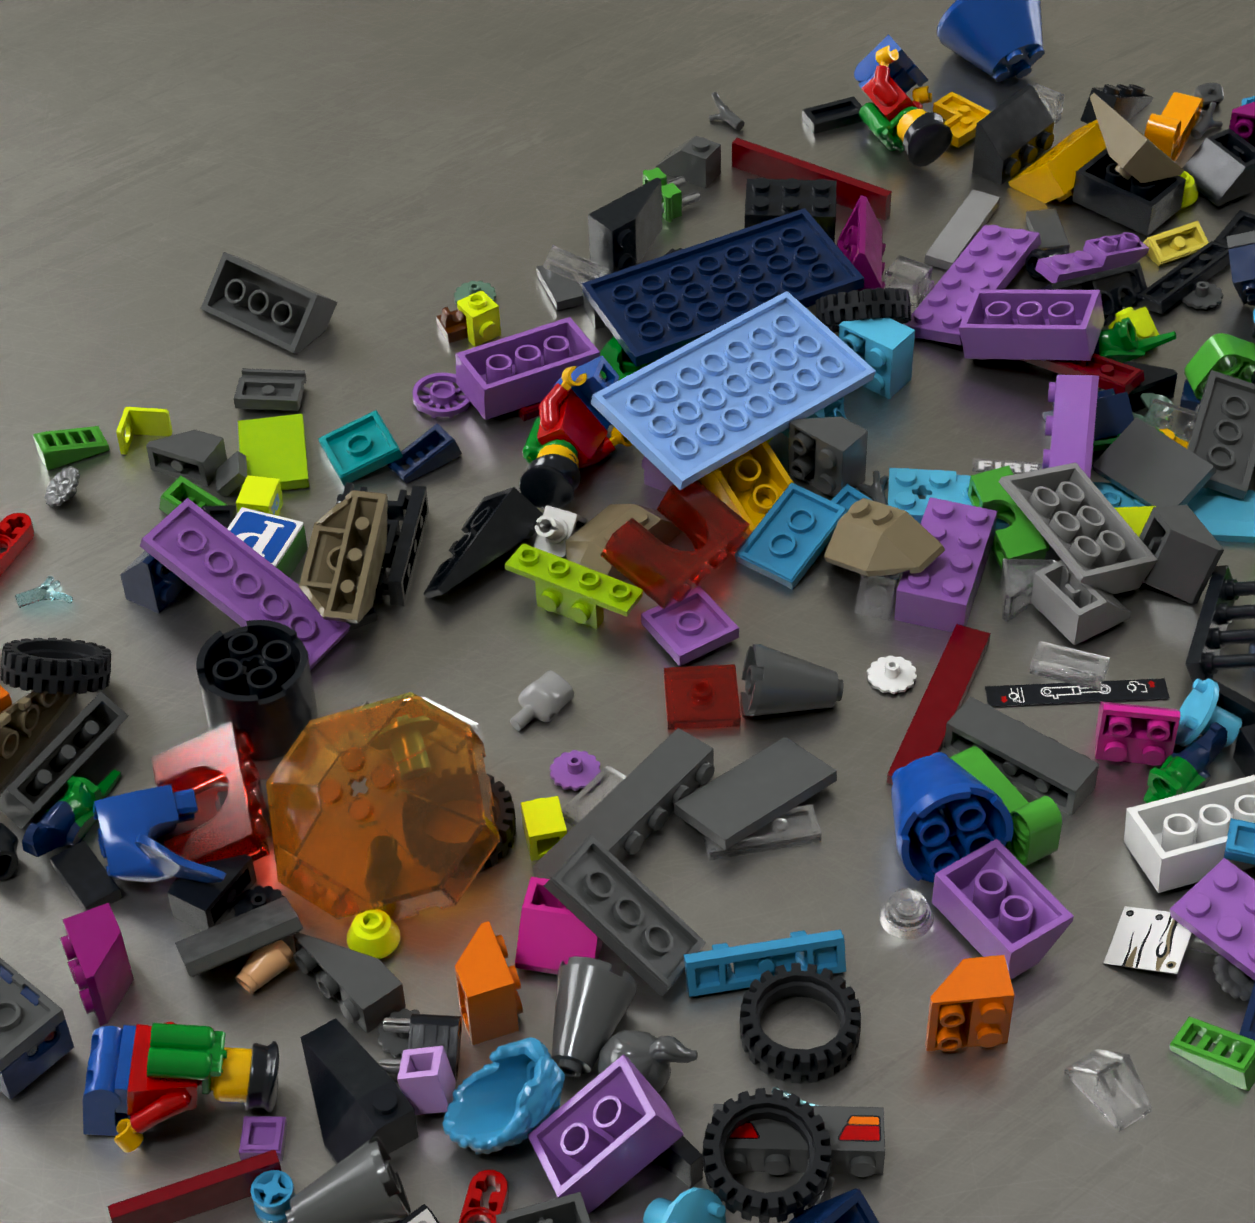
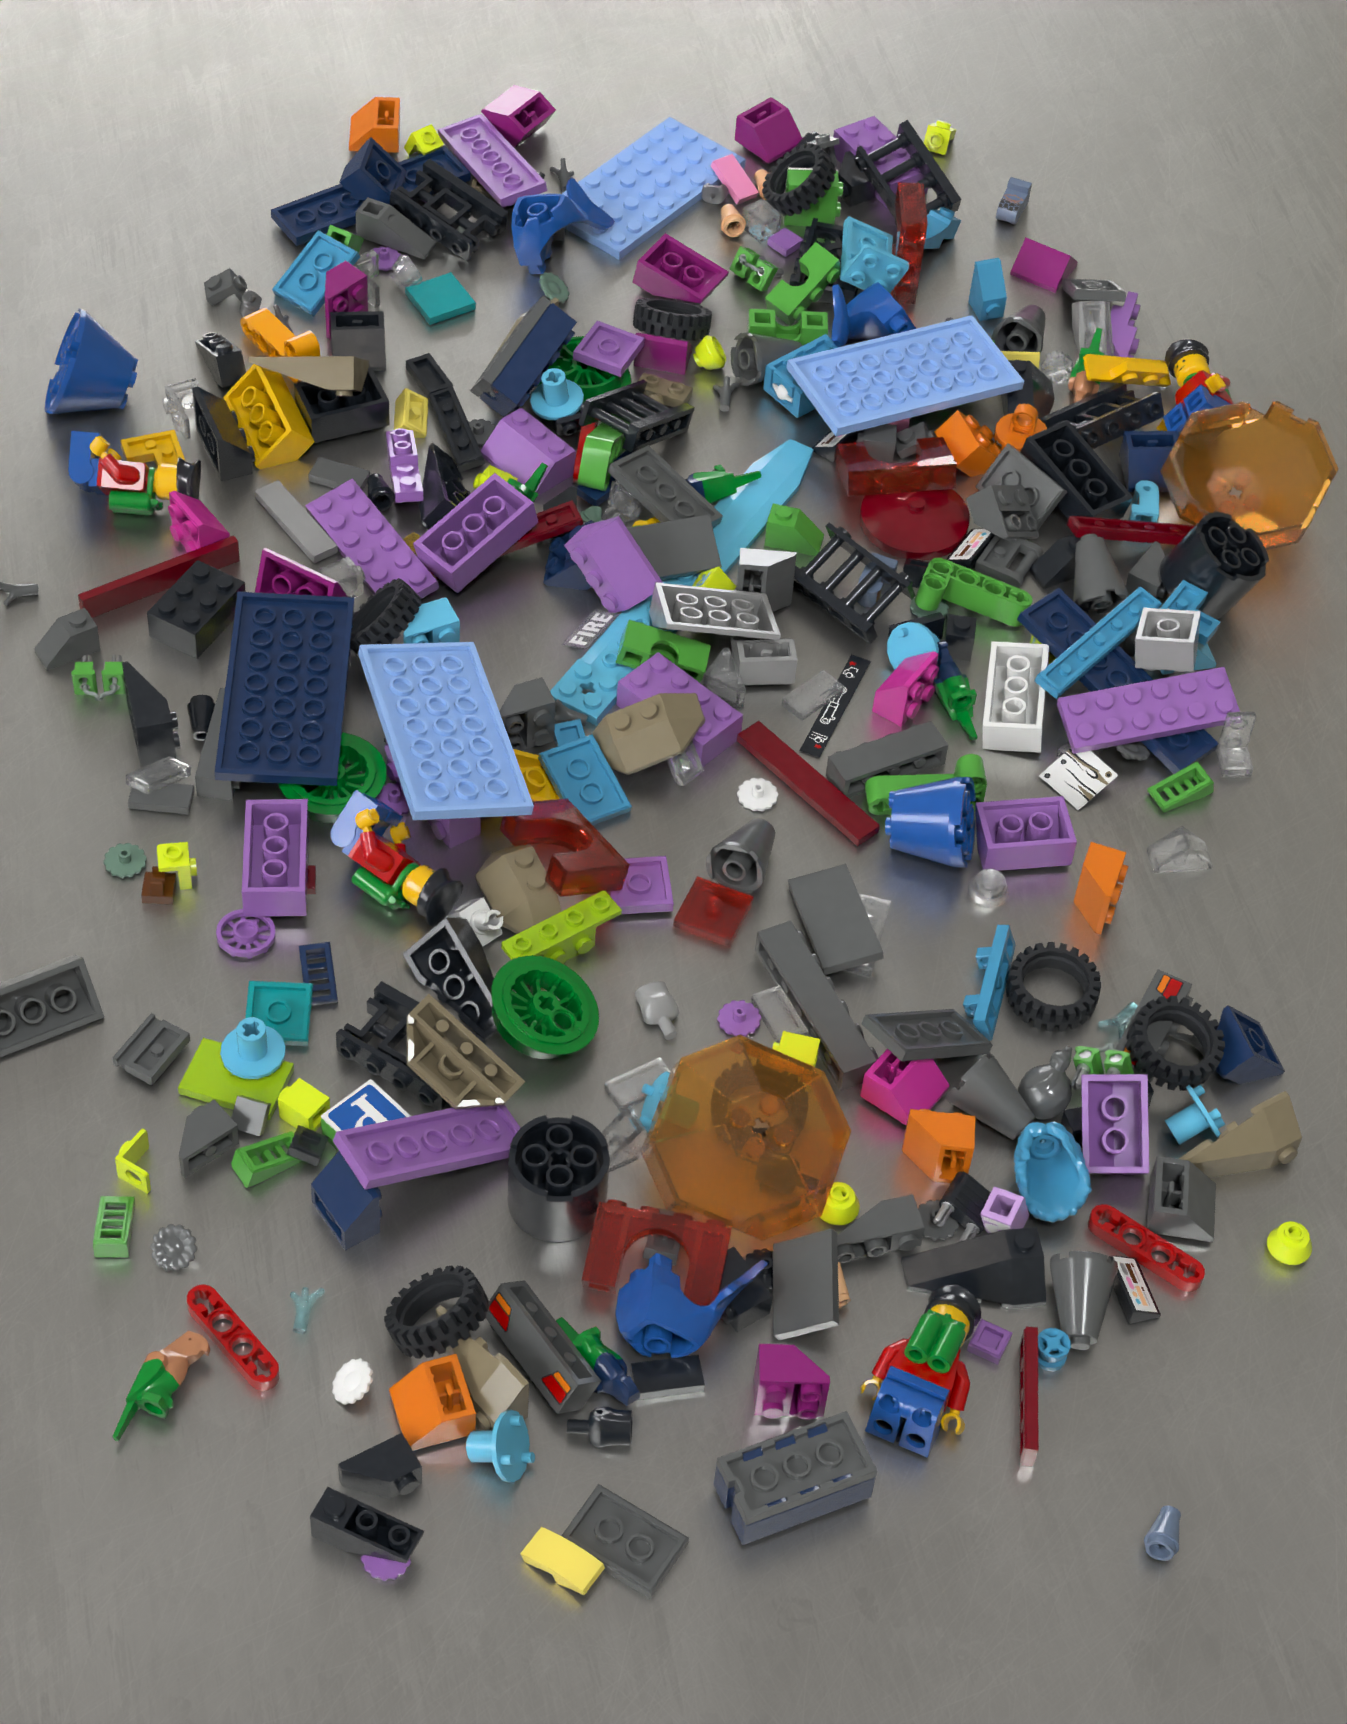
camera: 70 degrees left, 5 degrees up
black tile [802,96,863,134] -> none
none -> dark pink slope [168,491,230,553]
none -> dark grey bracket [204,268,247,306]
none -> medium azure piece [220,1017,286,1079]
none -> medium lavender slope [481,407,576,497]
none -> green piece [491,955,599,1059]
none -> bright green piece [1070,1043,1134,1090]

